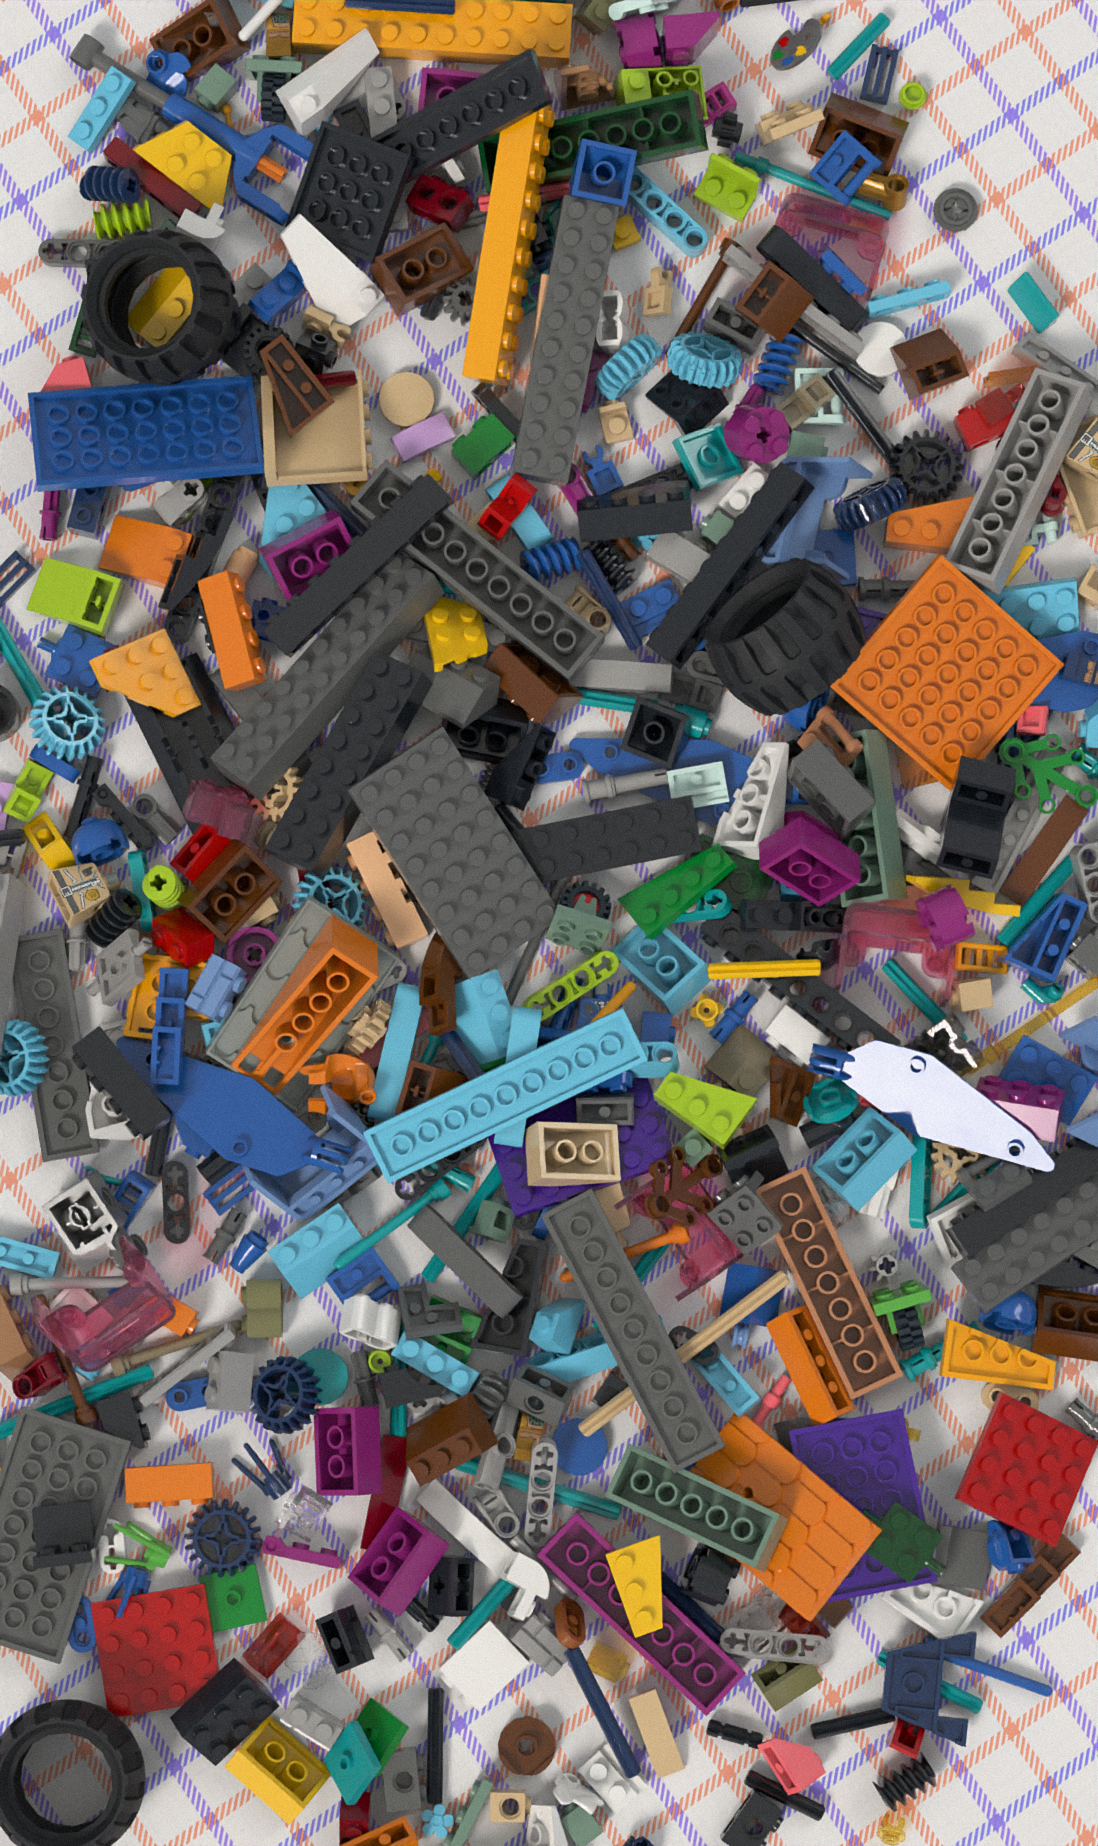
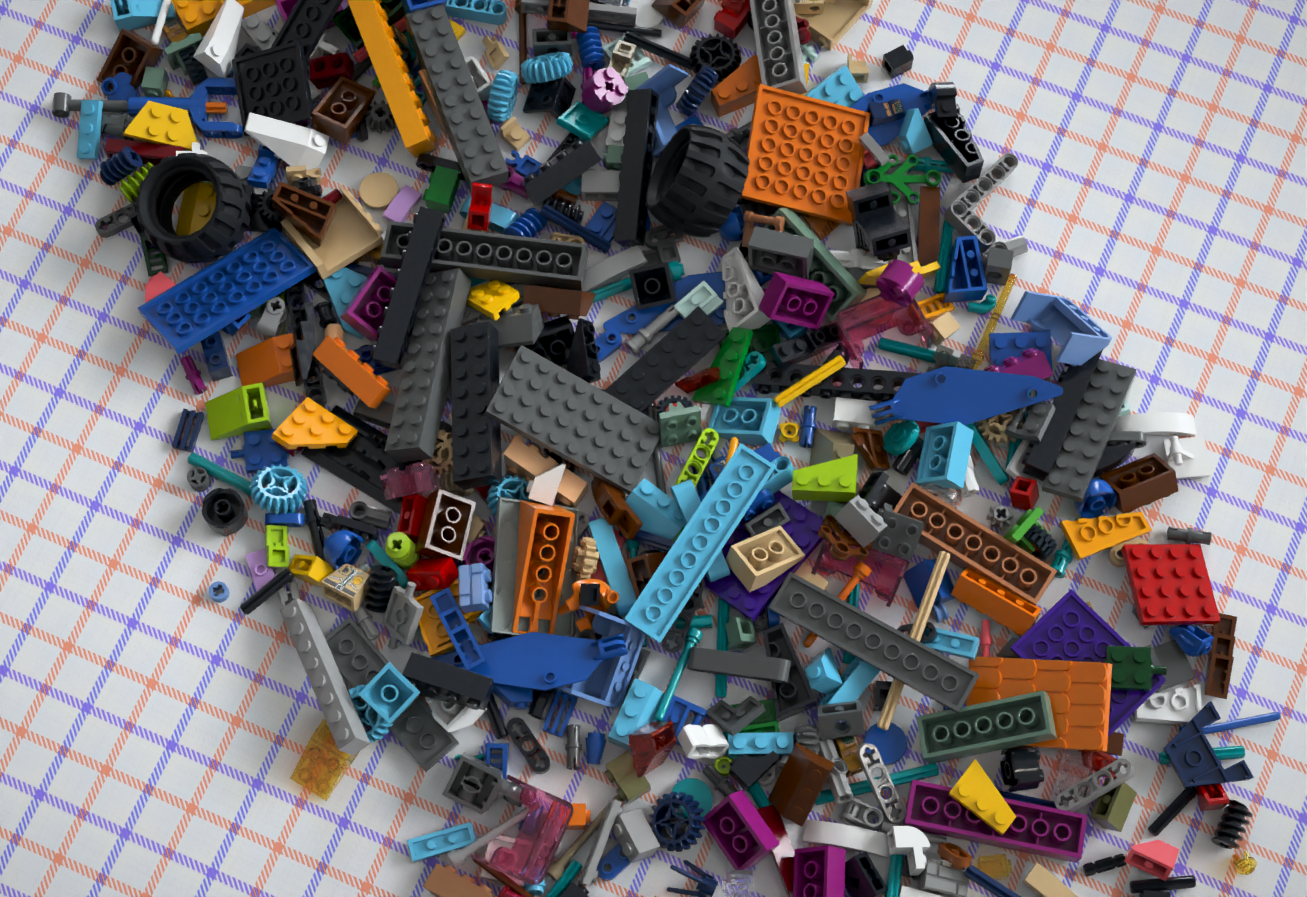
camera: 30 degrees left, 15 degrees down
none -> black bush [314,301,337,328]
none -> medium azure slope [359,662,420,724]
none -> white slope [526,463,566,506]
none -> black plate [579,583,600,606]
none -> clear red slope [628,720,677,778]
none -> clear red slope [675,367,720,394]
none -> light grey brick [834,495,888,548]
none -> light grey beam [858,132,890,167]
none -> red brick [1009,476,1040,511]

